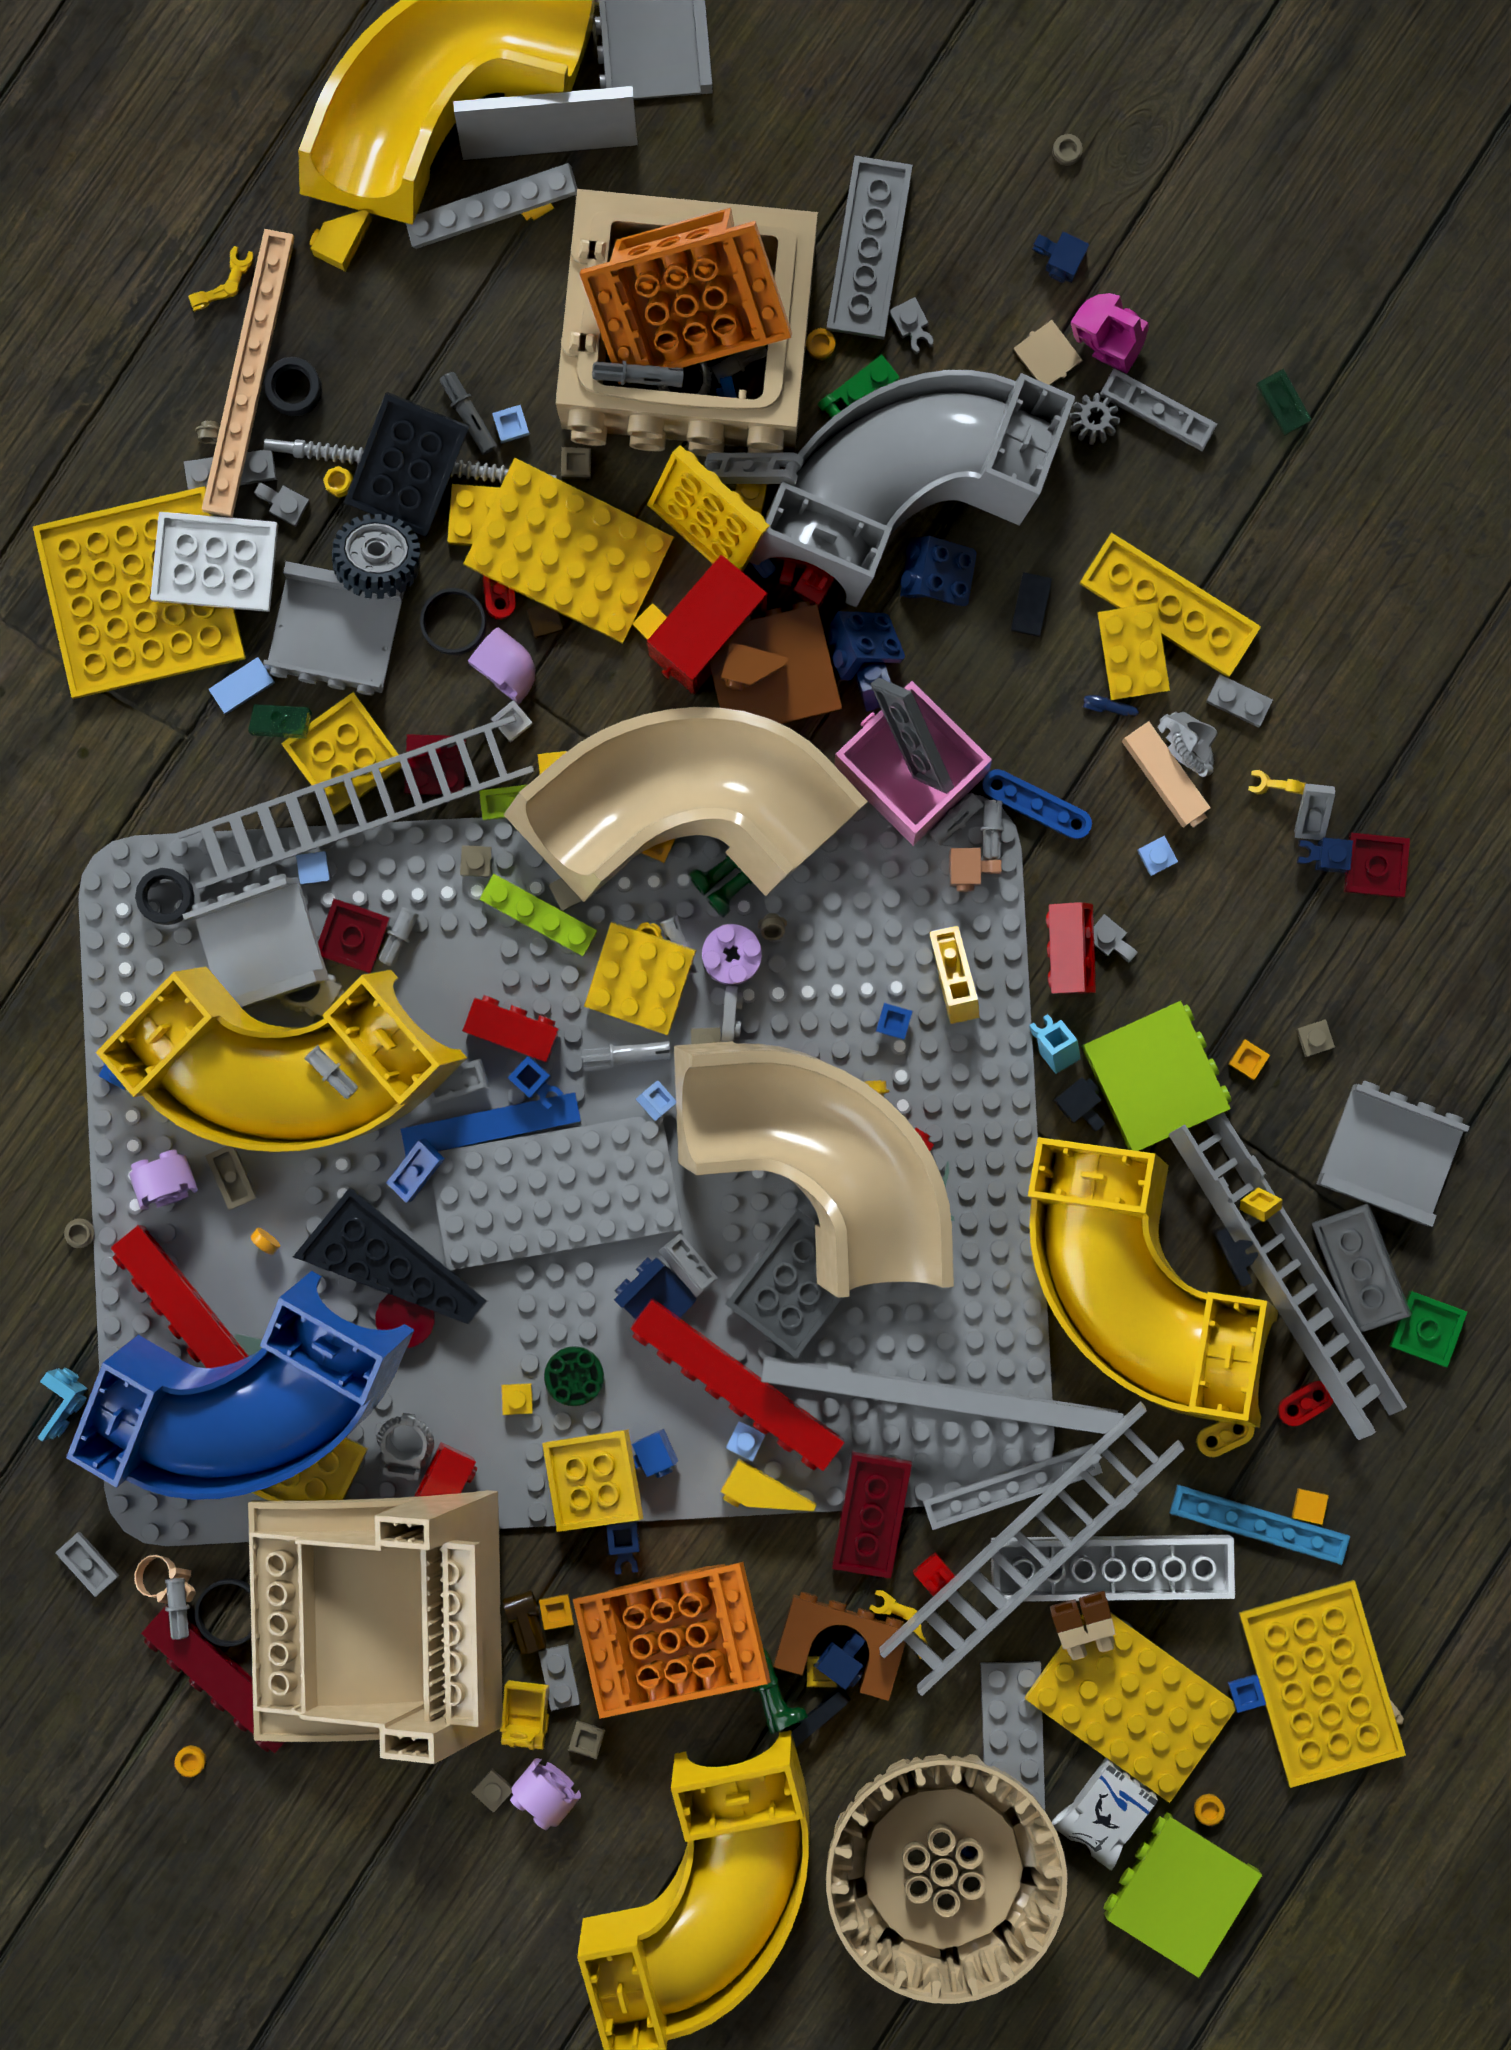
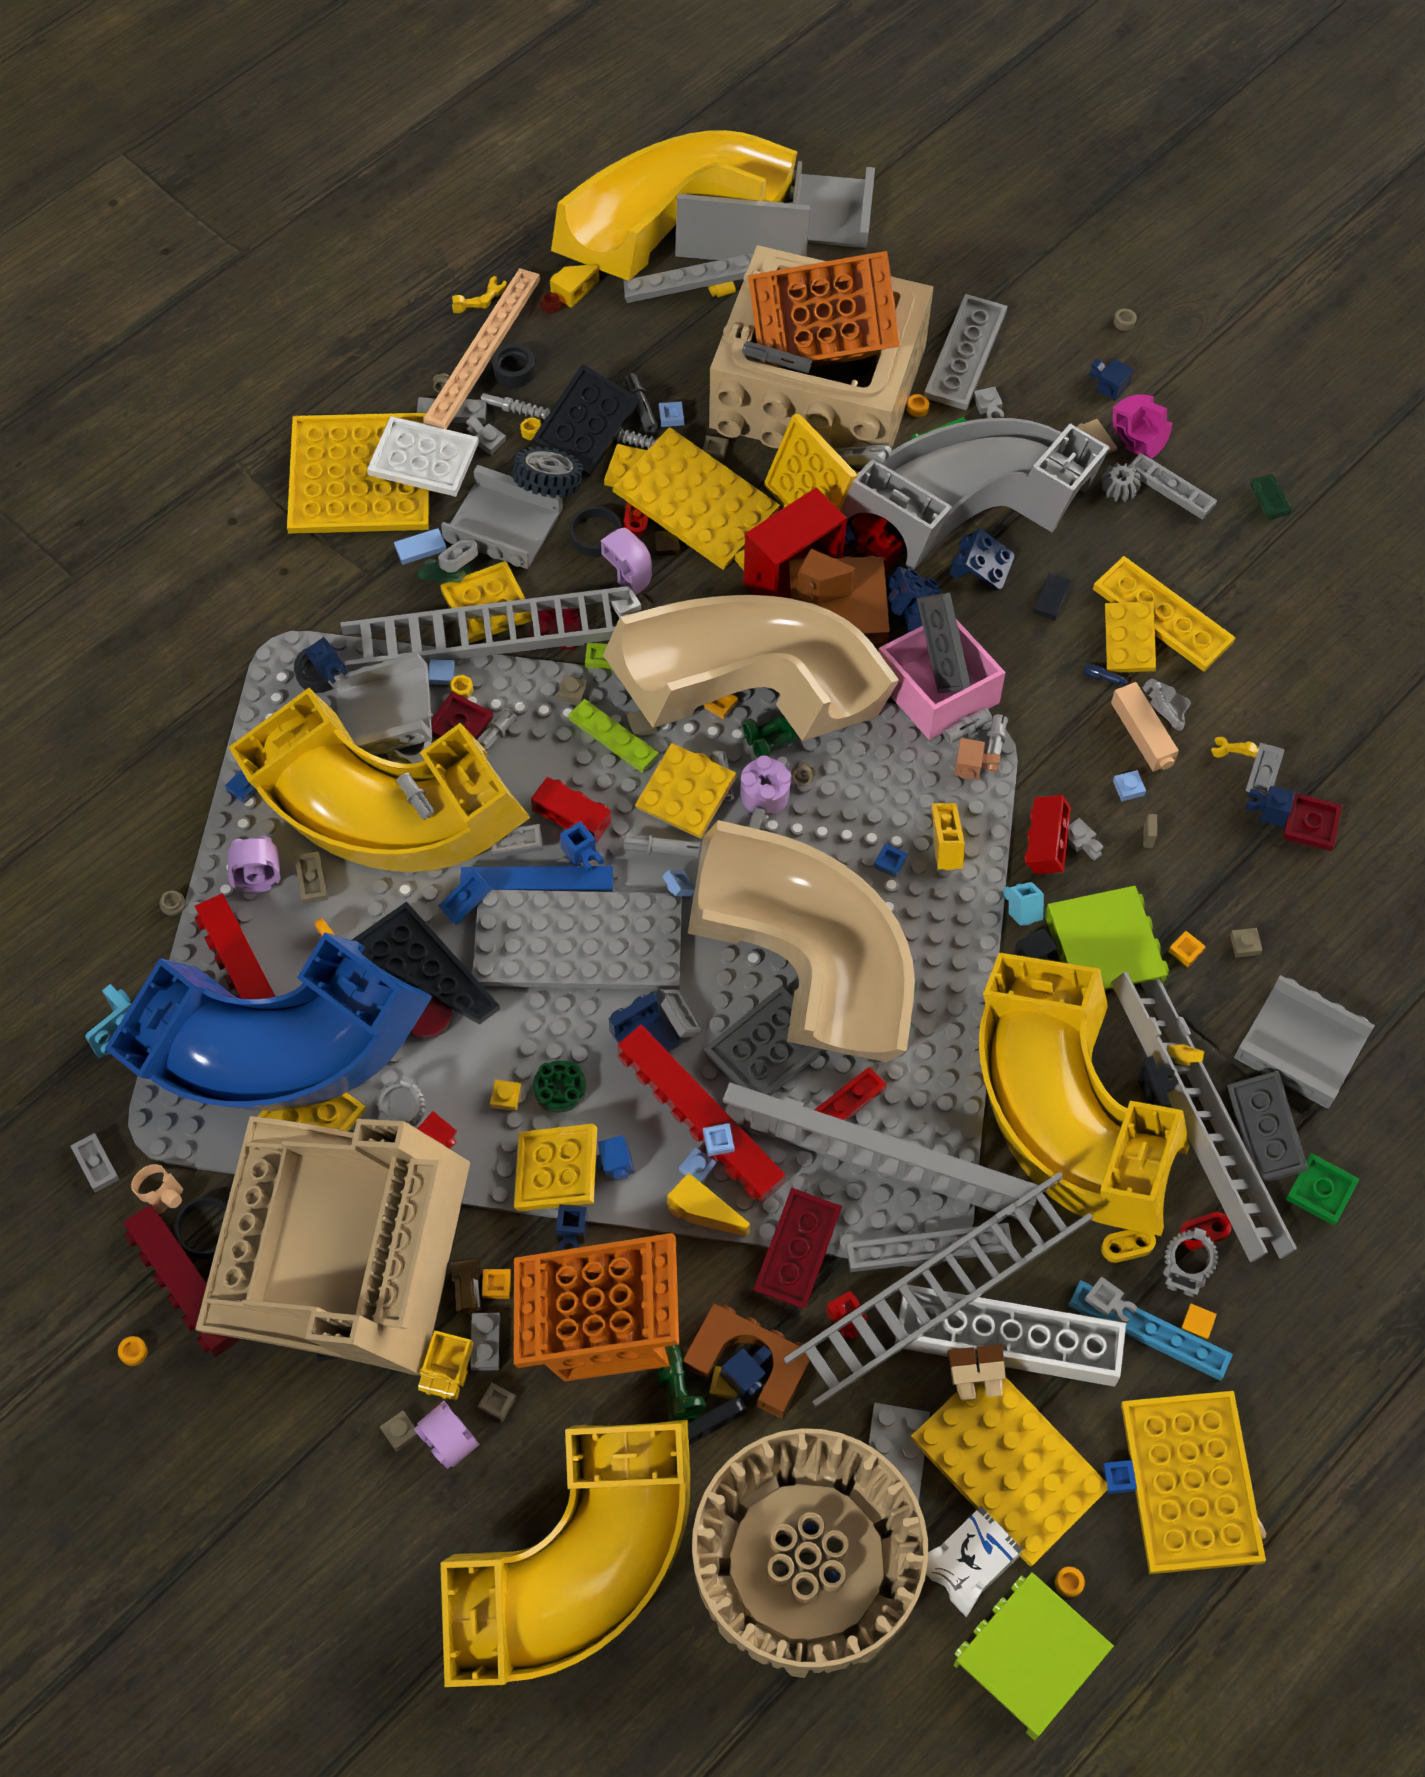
camera: 10 degrees right, 25 degrees down
light grey axle [165,1578,190,1640] -> none
yellow piece [869,1590,928,1659] -> none
blue plate [982,769,1092,839] -> none
light grey plate [1206,675,1273,728] -> none
none -> dark blue brick [304,637,348,684]
none -> light grey plate [438,540,478,572]
none -> yellow tile [449,675,474,699]
none -> clear red plate [540,292,562,313]
none -> light blue tile [703,1123,735,1156]
none -> red plate [814,1067,887,1121]
none -> light grey plate [1084,1276,1138,1324]
none -> dark tan tile [1143,814,1157,848]
none -> light grey piece [1163,1227,1218,1297]

